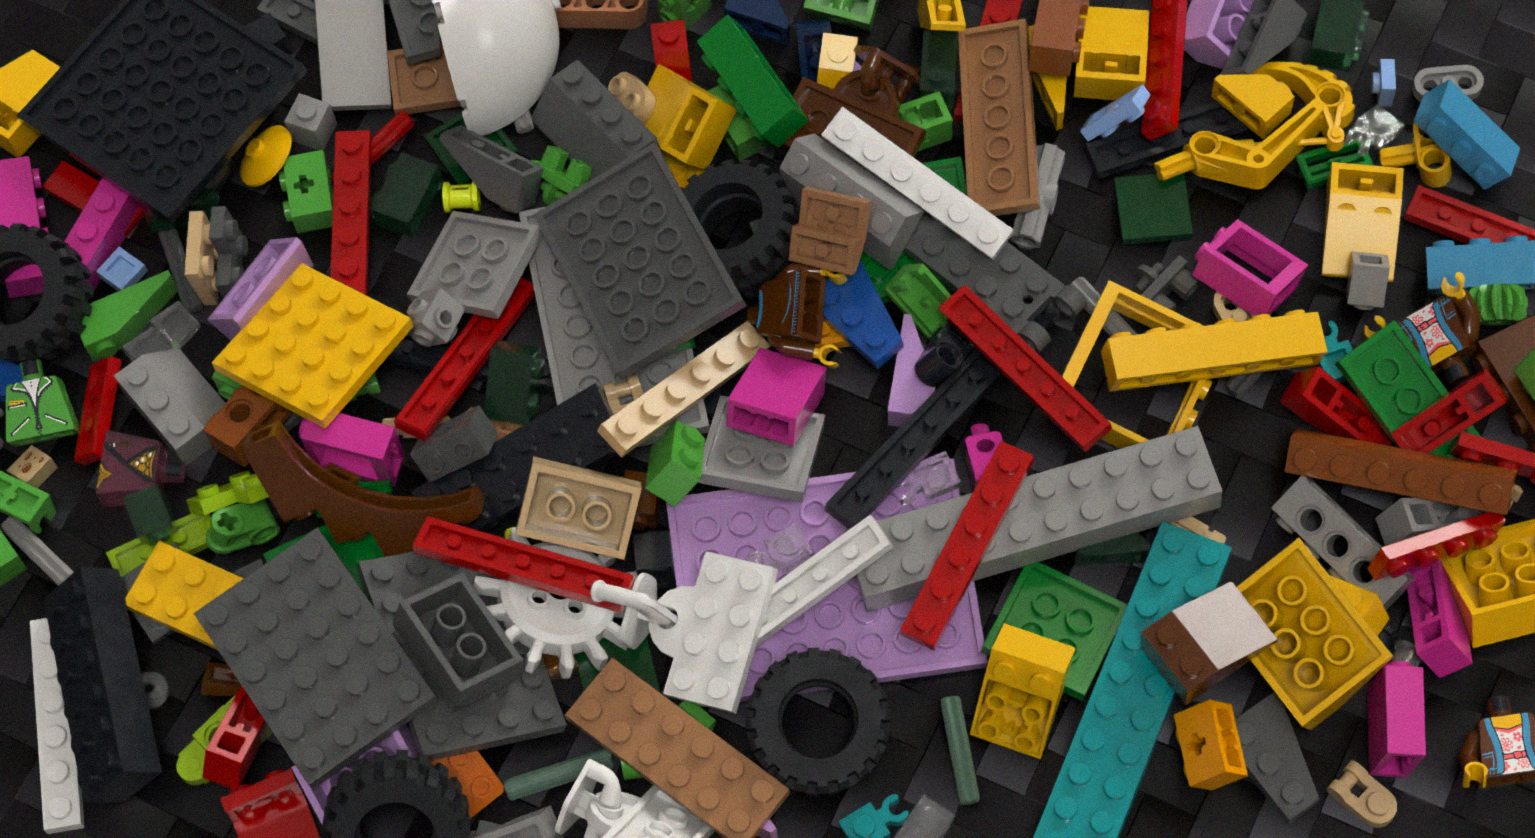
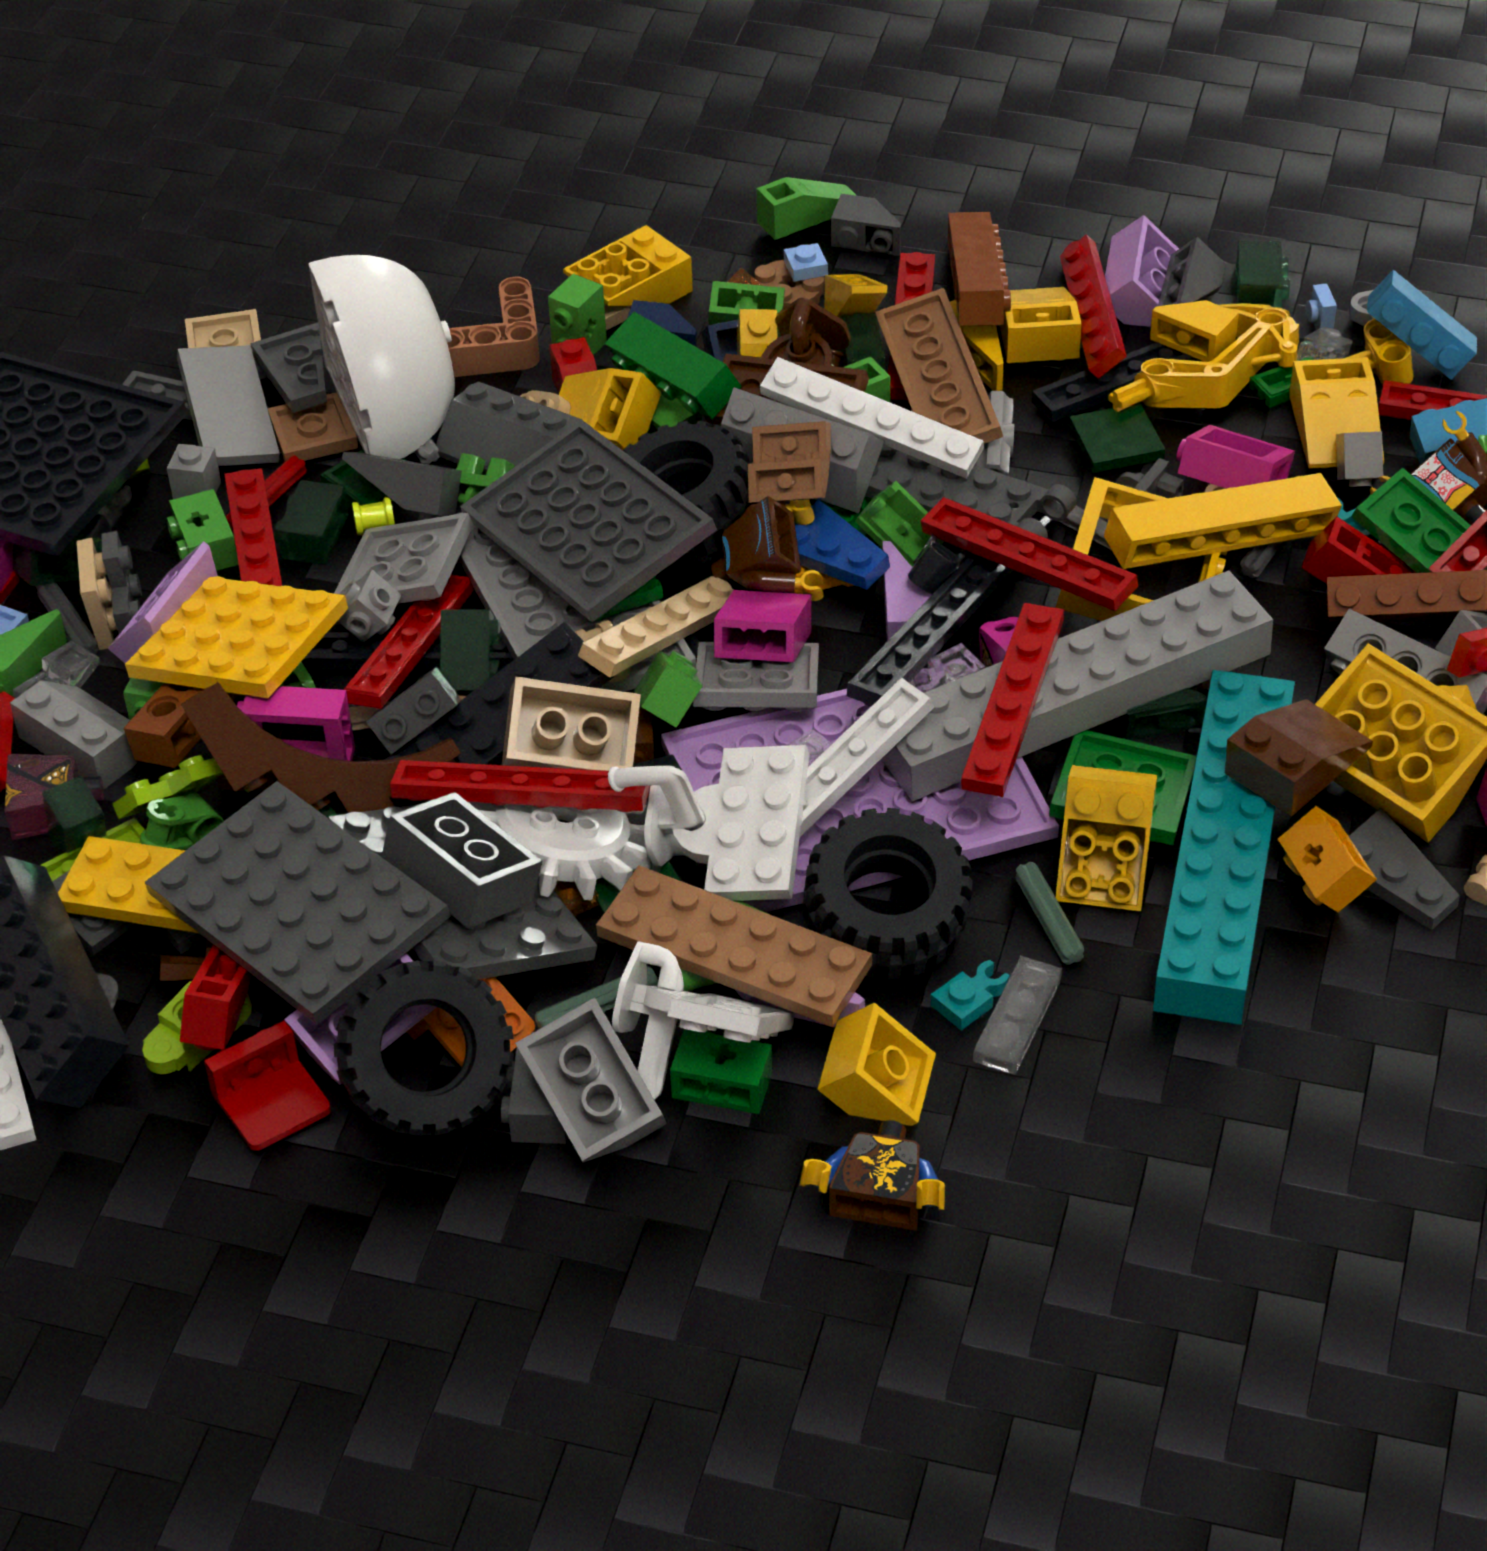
camera: 15 degrees left, 20 degrees down
yellow dish [240,125,292,187] -> none
light blue plate [1080,84,1151,142] -> none

